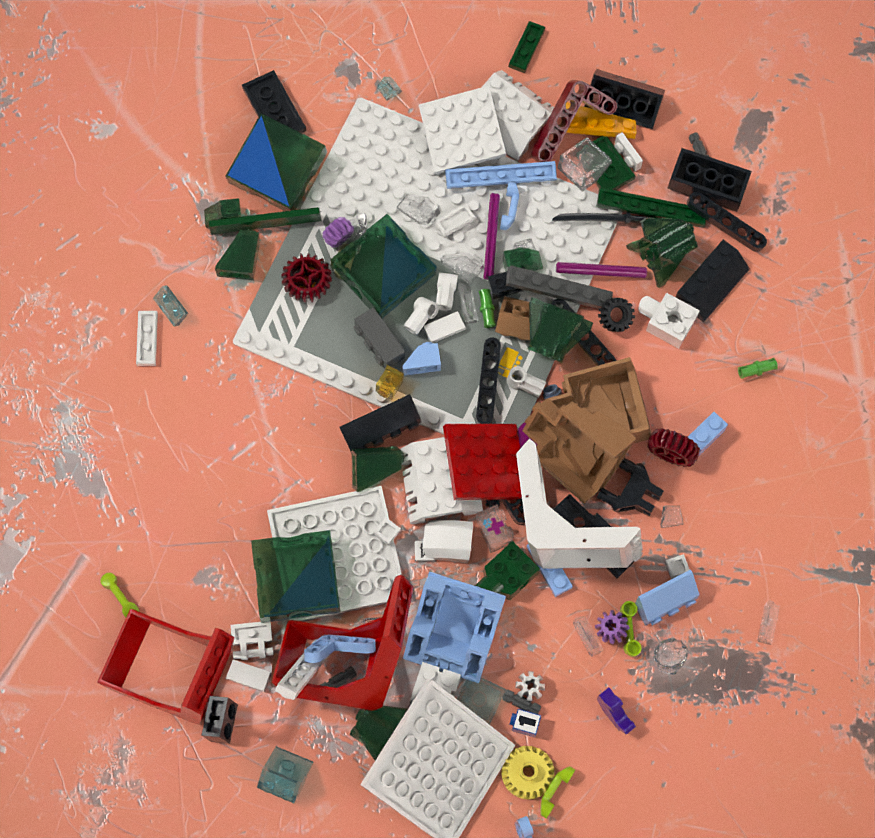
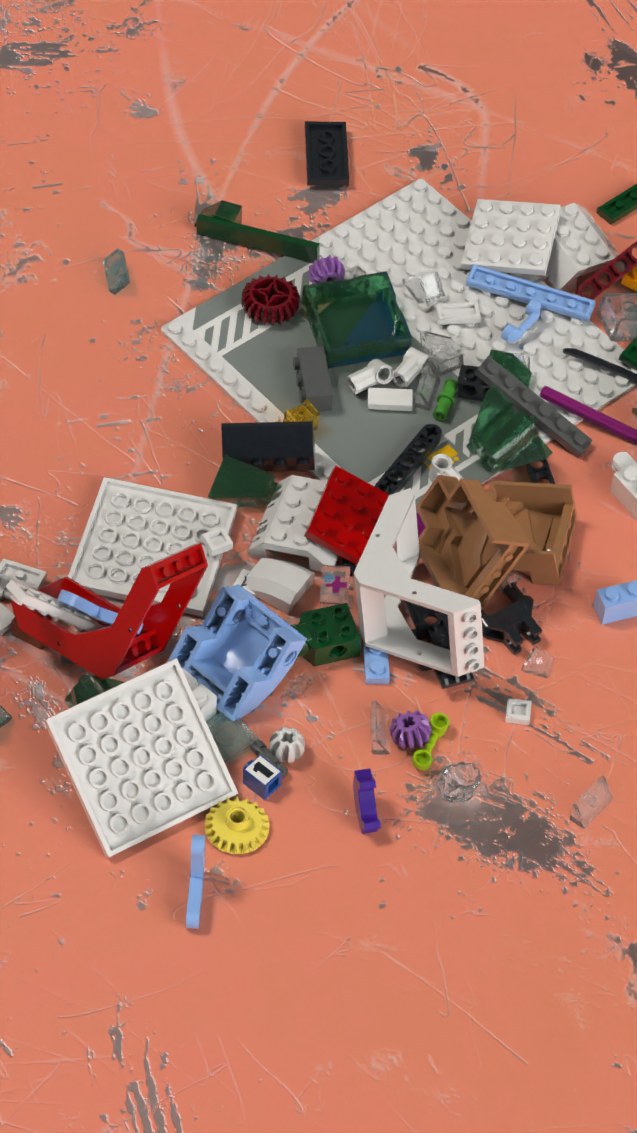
camera: 25 degrees right, 20 degrees down
white tile [136,311,158,366] -> none
clear green slope [215,229,260,281] -> none
tile [225,113,327,211] -> none
clear green tile [251,530,341,623] -> none
clear light blue slope [377,77,402,101] -> none
light blue slope [403,342,441,376] -> none
magenta axle [483,193,500,280] -> none
medium nougat slope [495,296,541,341] -> none
lime bar [540,766,576,819] -> none
black tyre [598,298,635,332] -> none
light blue slope [635,570,700,626] -> none
dark red gear [647,428,700,467] -> none

